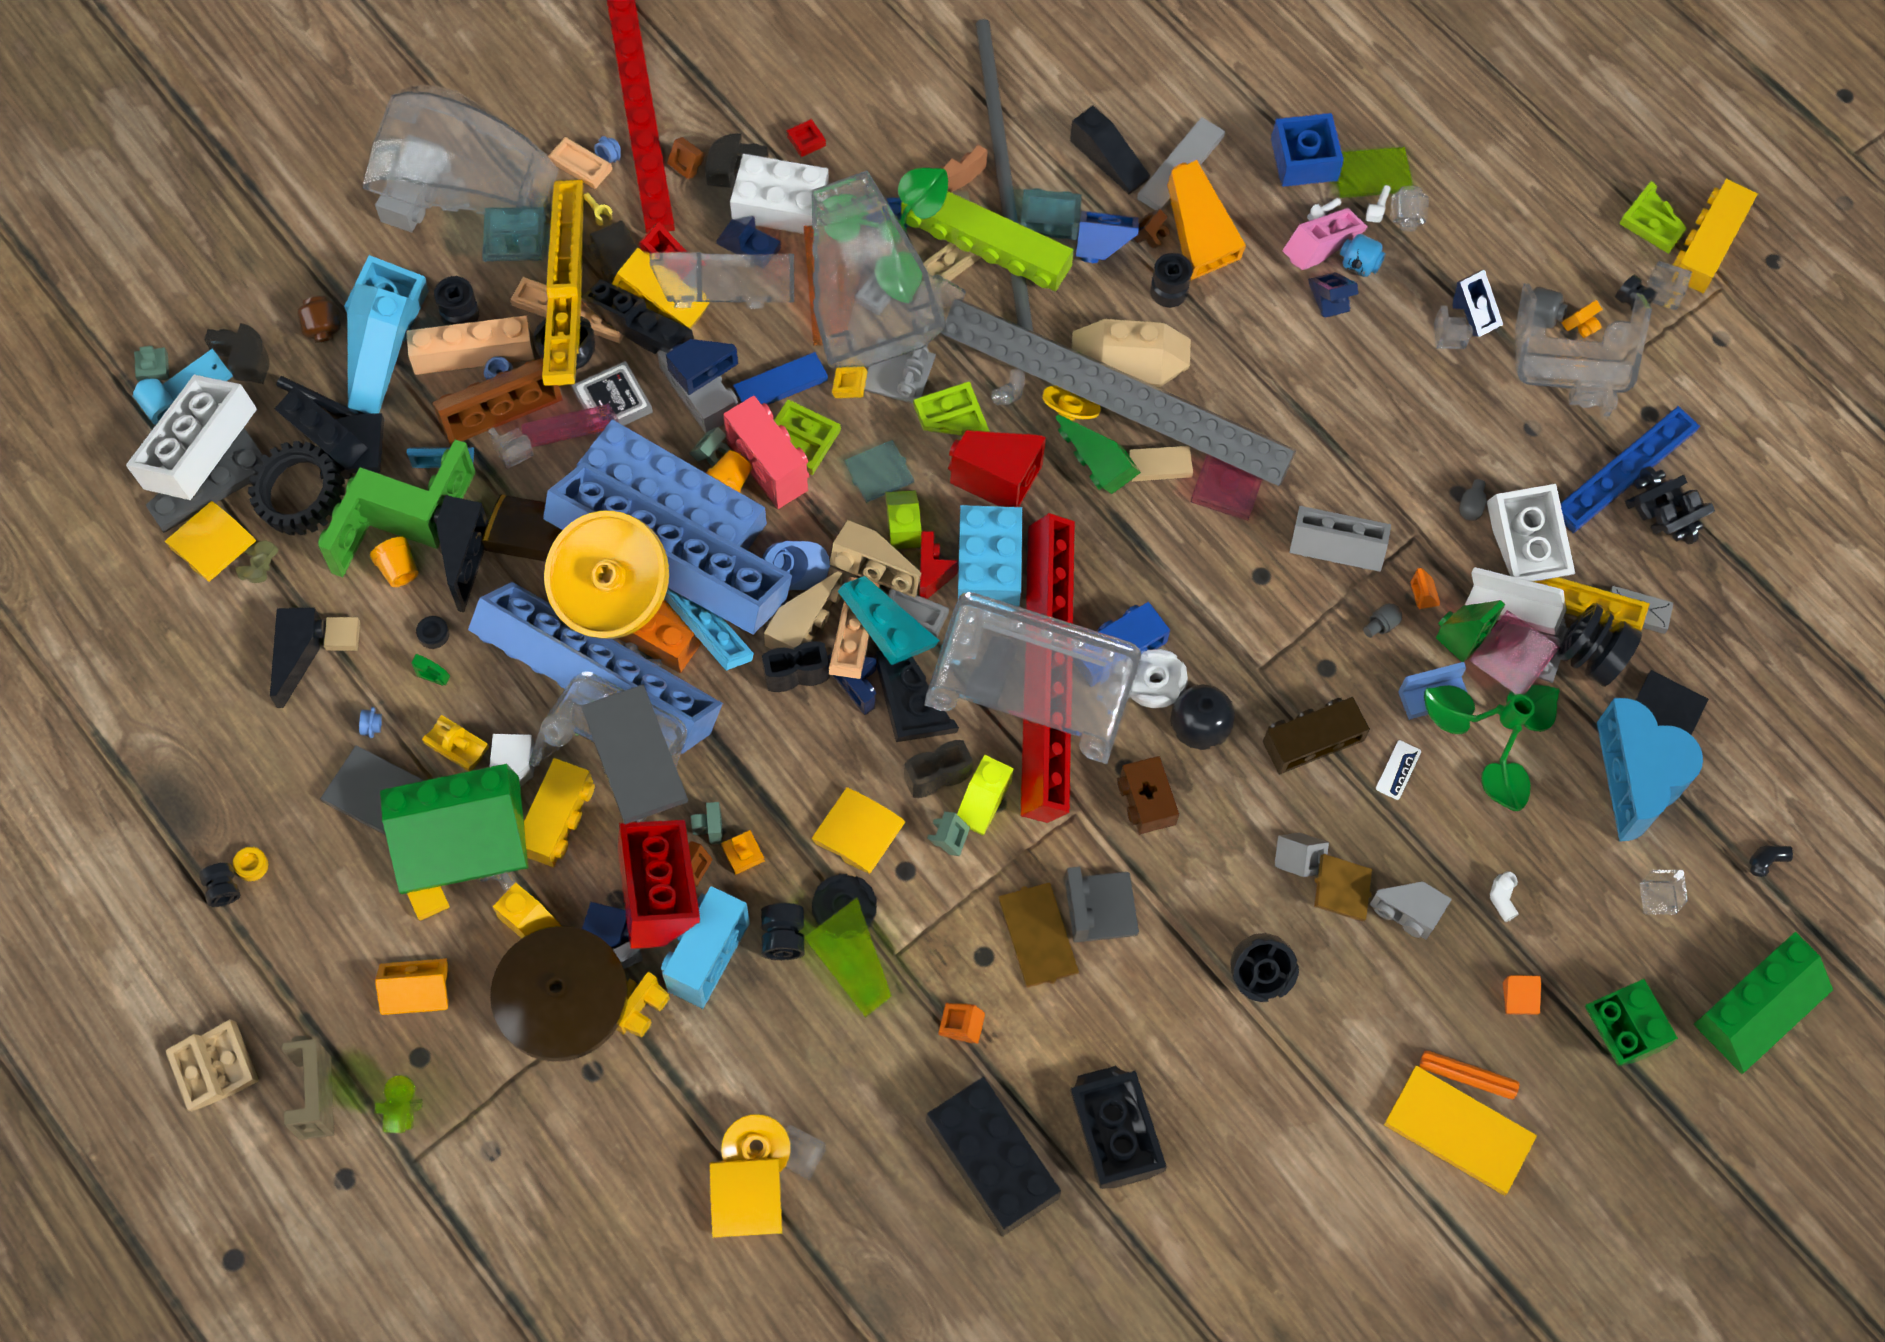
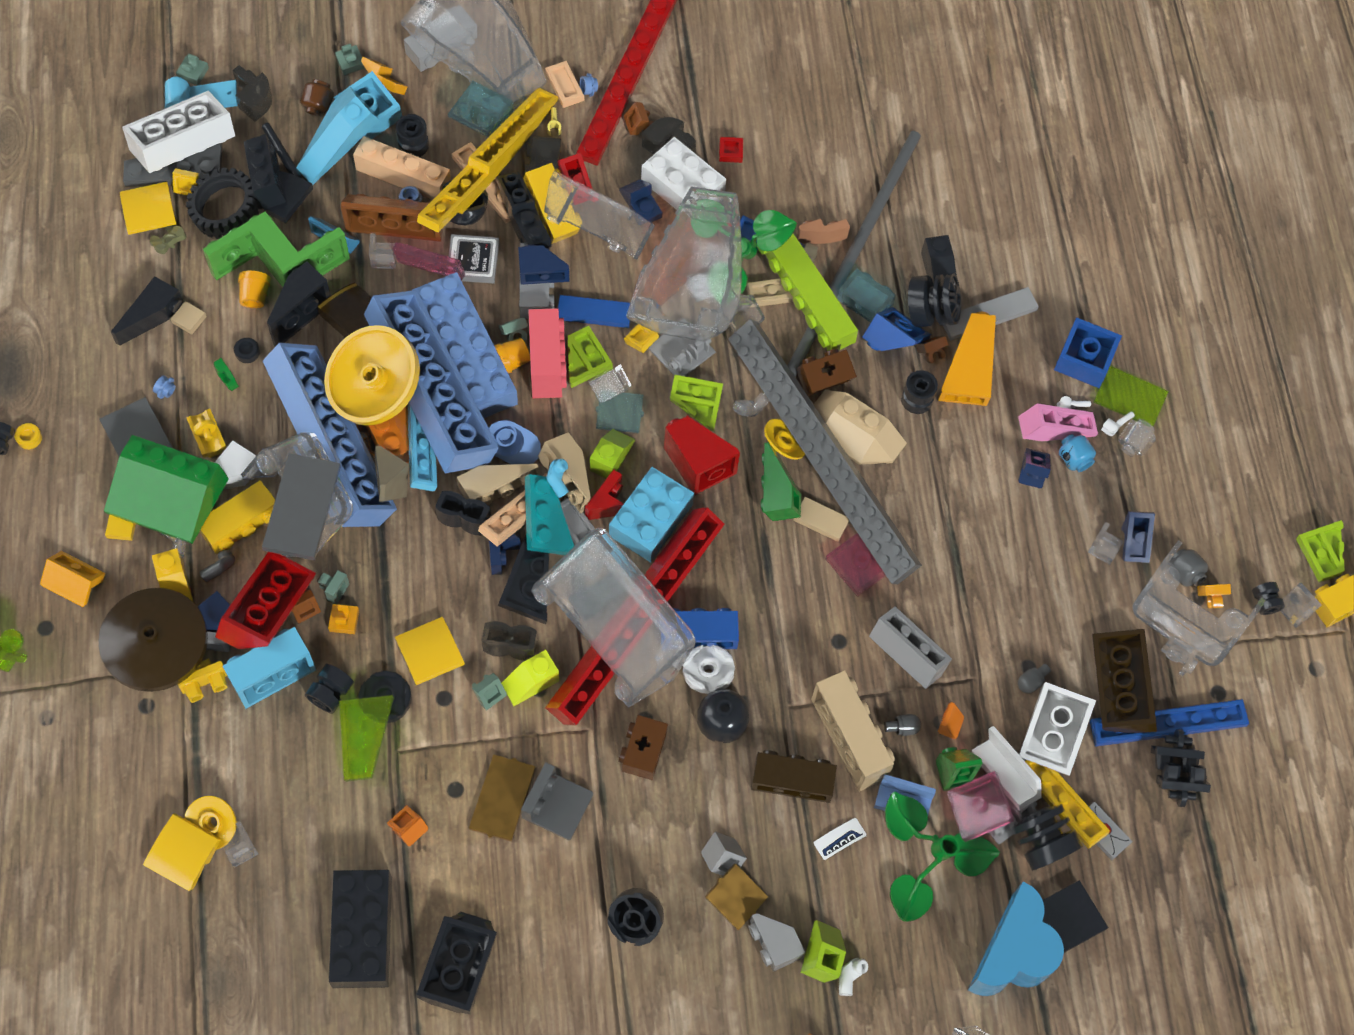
camera: 30 degrees right, 0 degrees up
none -> yellow tile [172,168,199,195]
none -> dark grey arm [200,549,235,582]
none -> sand green tile [335,44,365,75]
none -> light orange slope [361,57,408,95]
none -> dark tan slope [375,446,409,502]
none -> medium azure arm [547,459,569,498]
none -> clear panel [589,364,632,403]
none -> reddish brown brick [796,348,857,396]
none -> lime slope [800,920,846,983]
none -> tan brick [811,671,895,792]
none -> black wheel [908,273,961,327]
none -> dark brown slope [1092,629,1157,733]

